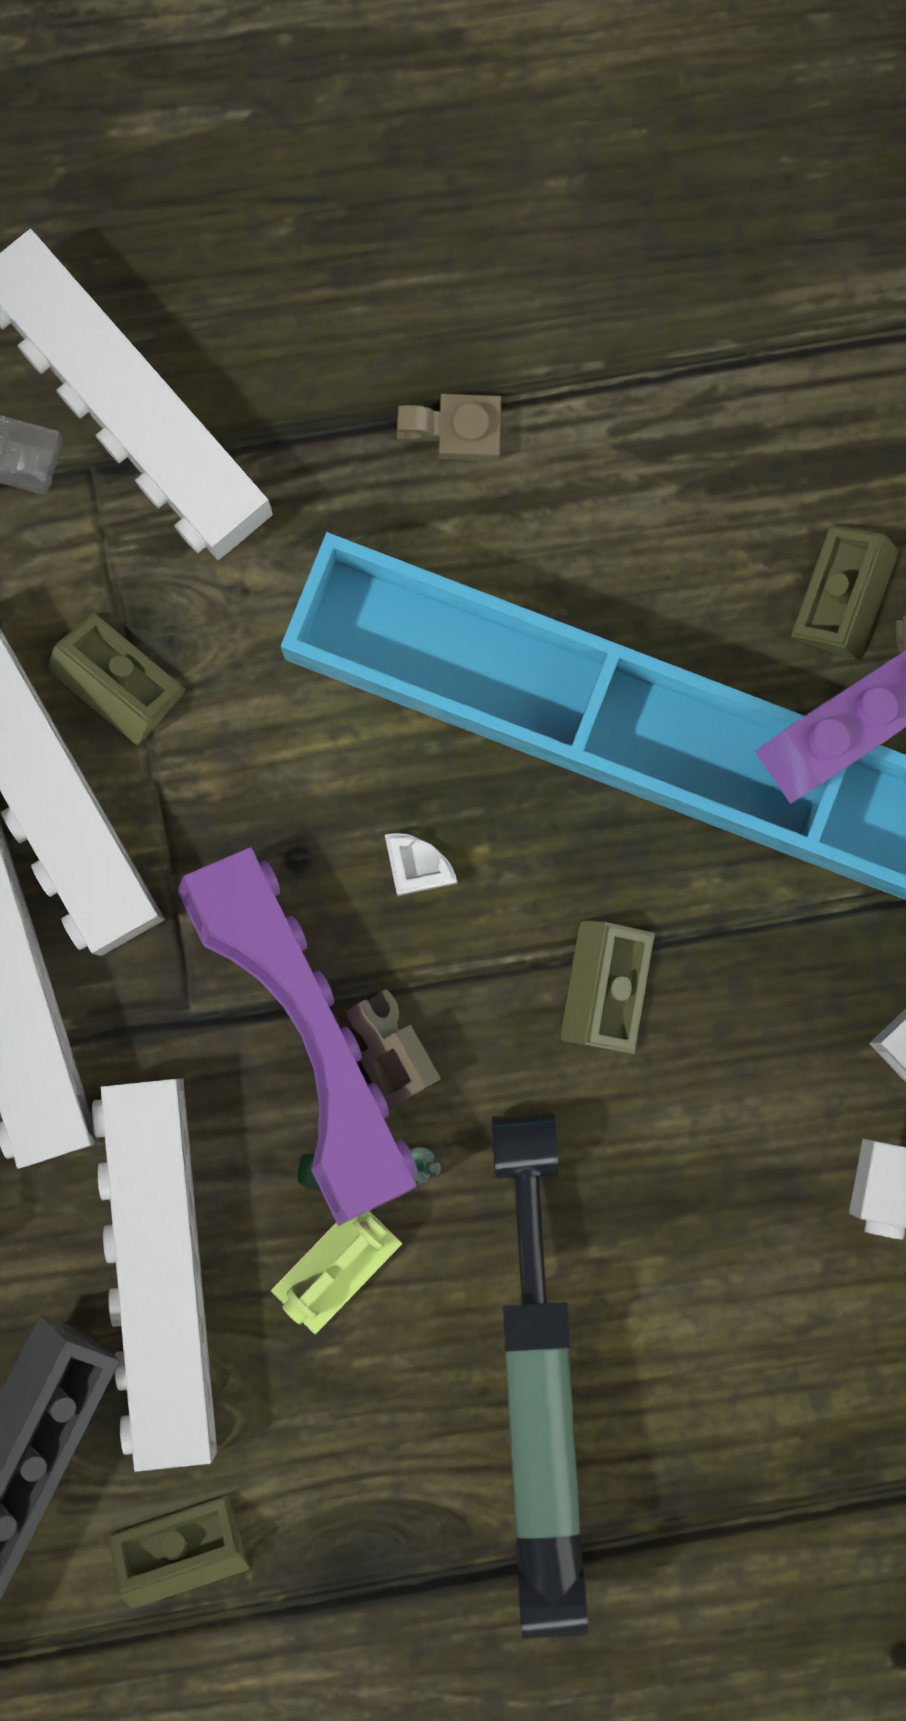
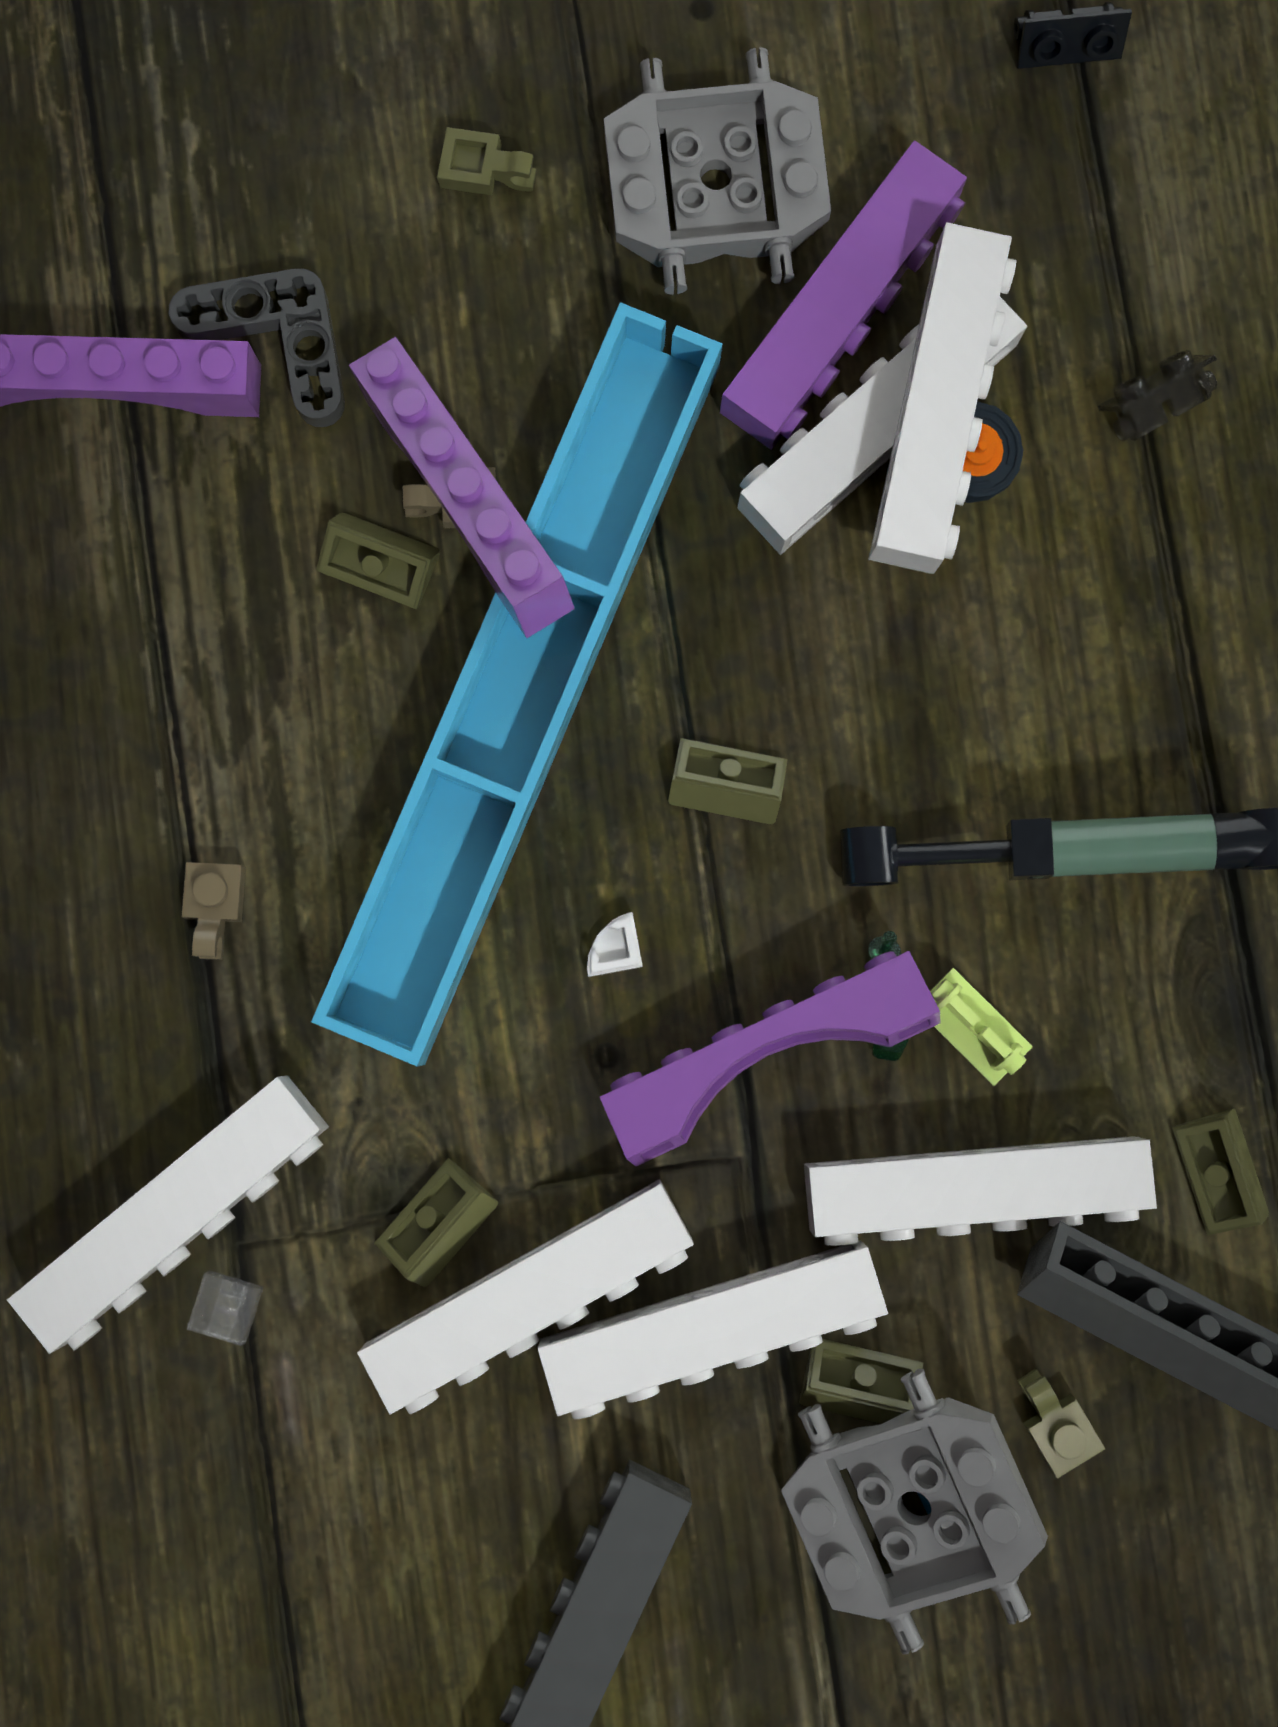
camera: 90 degrees left, 0 degrees up
dark tan plate [347,989,441,1109] -> none

